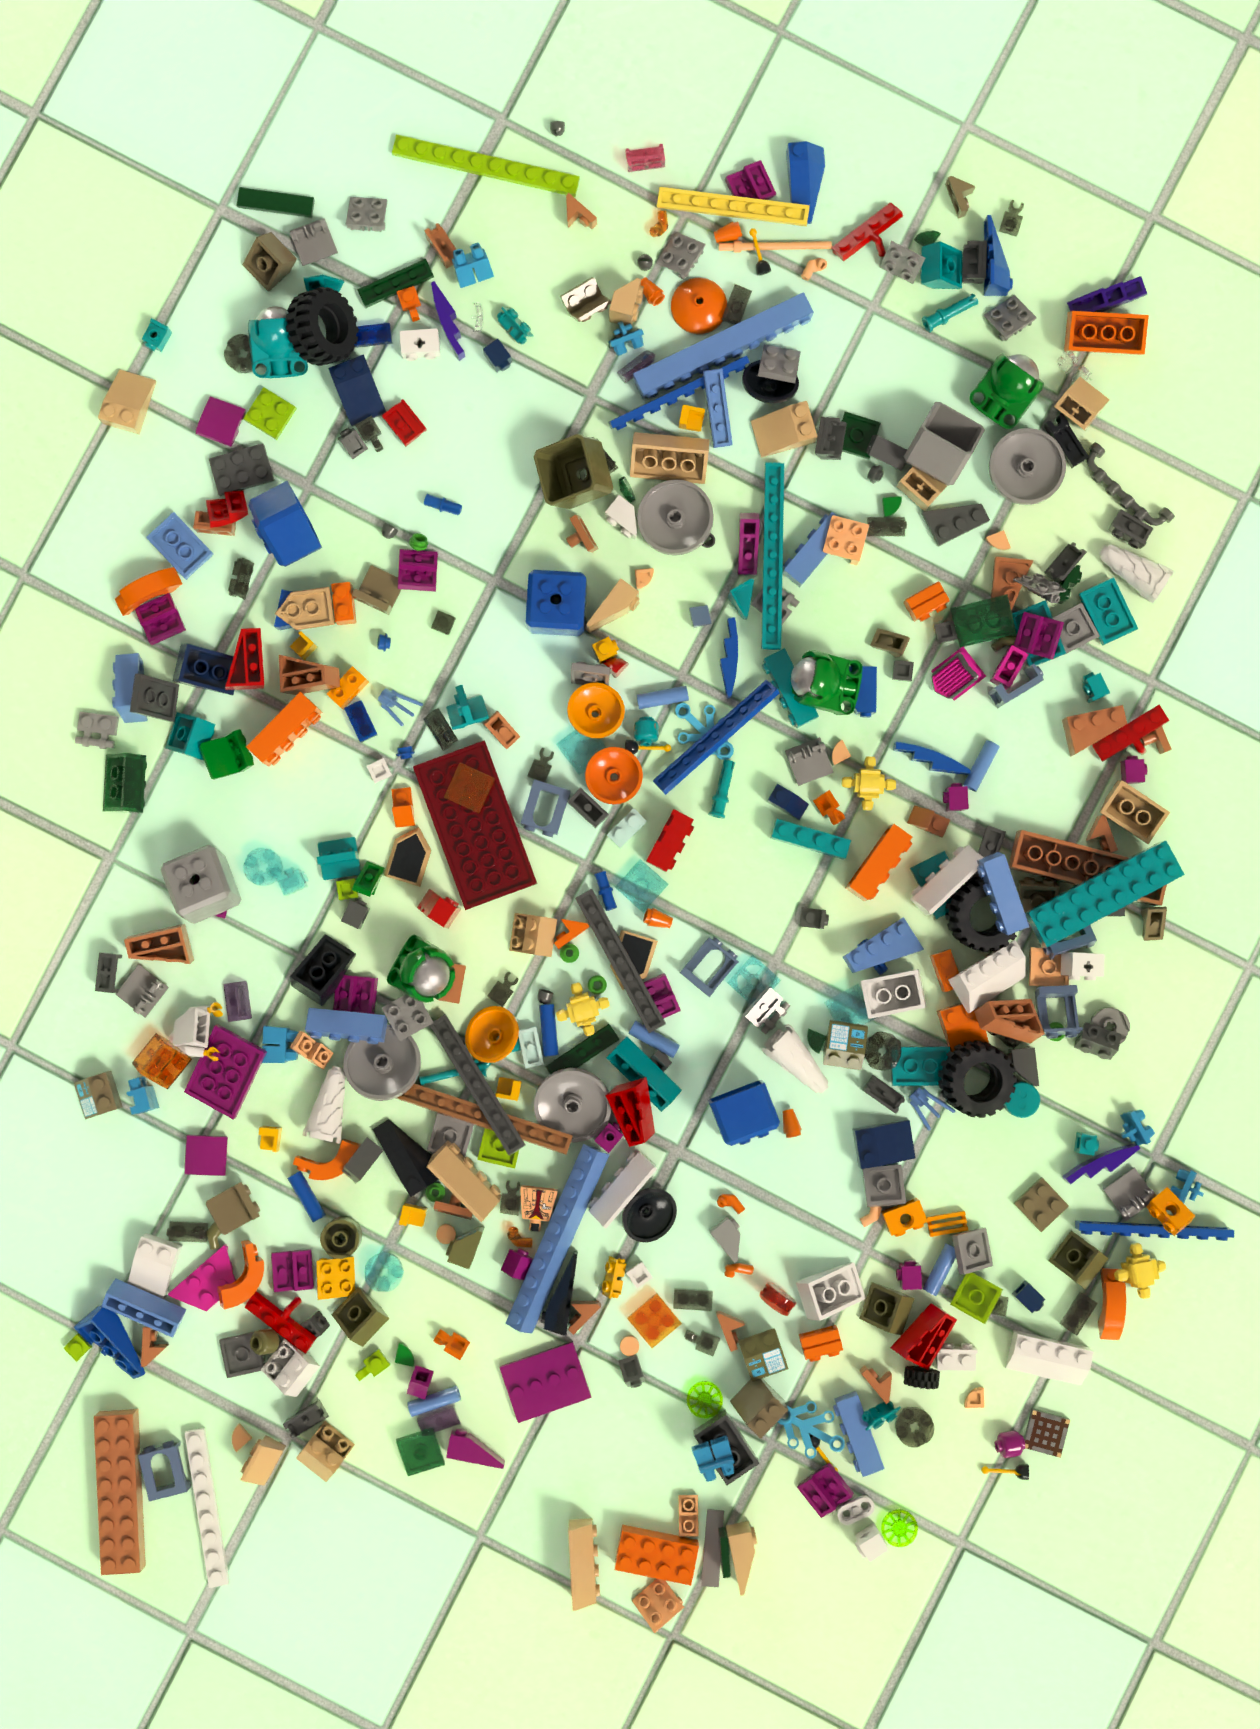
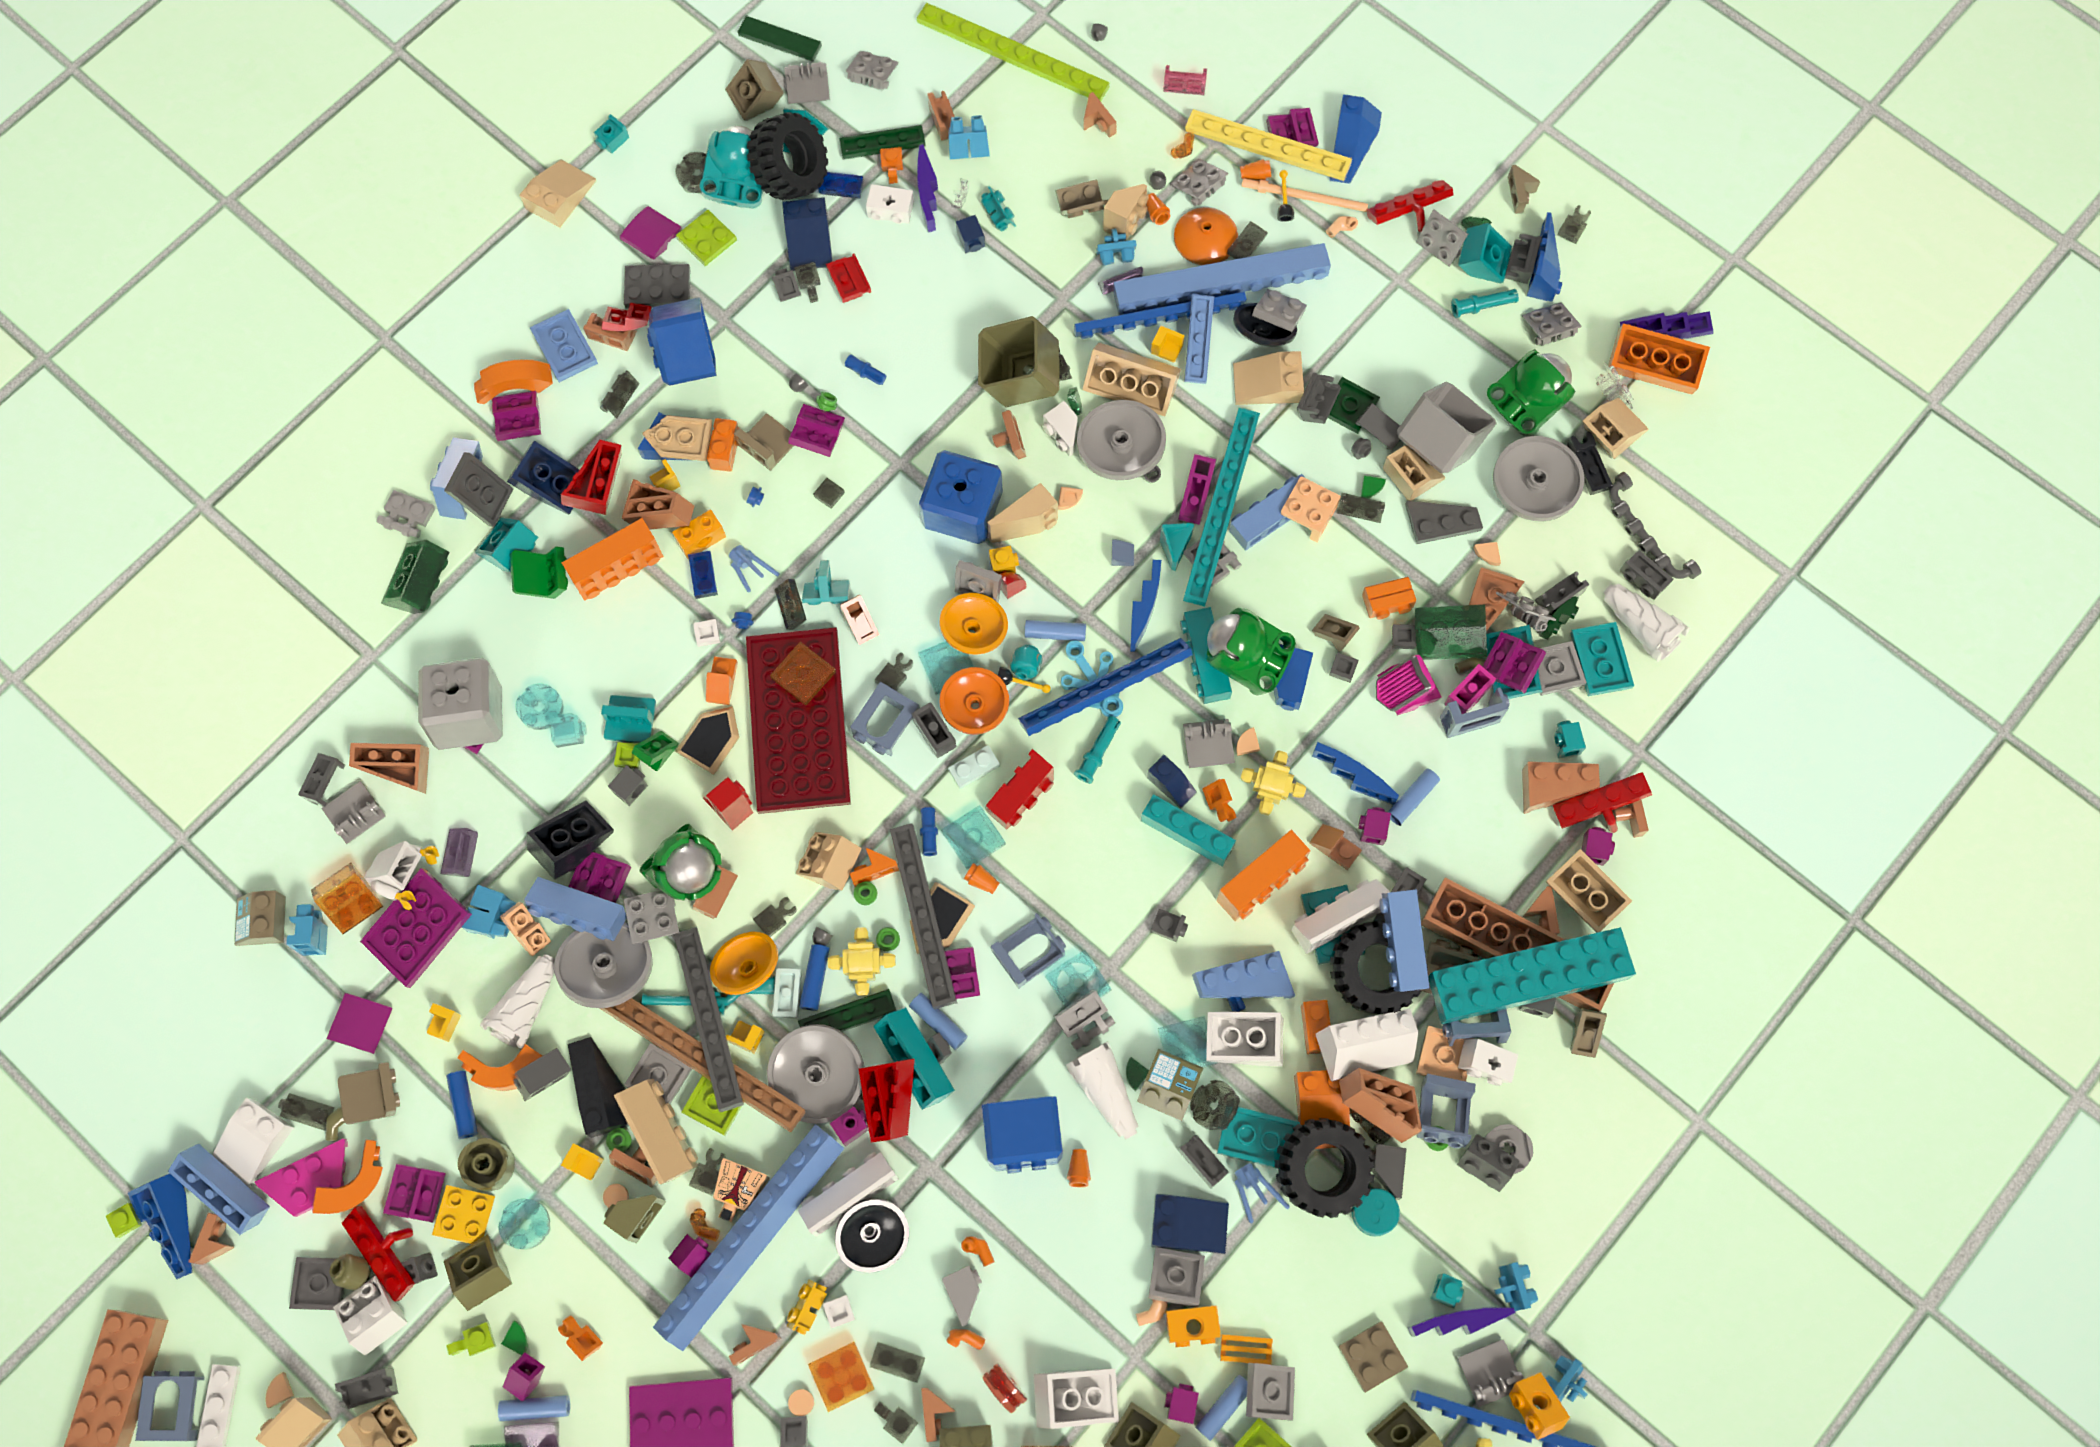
camera: 20 degrees right, 15 degrees down
black wedge [541,1251,578,1336] -> none

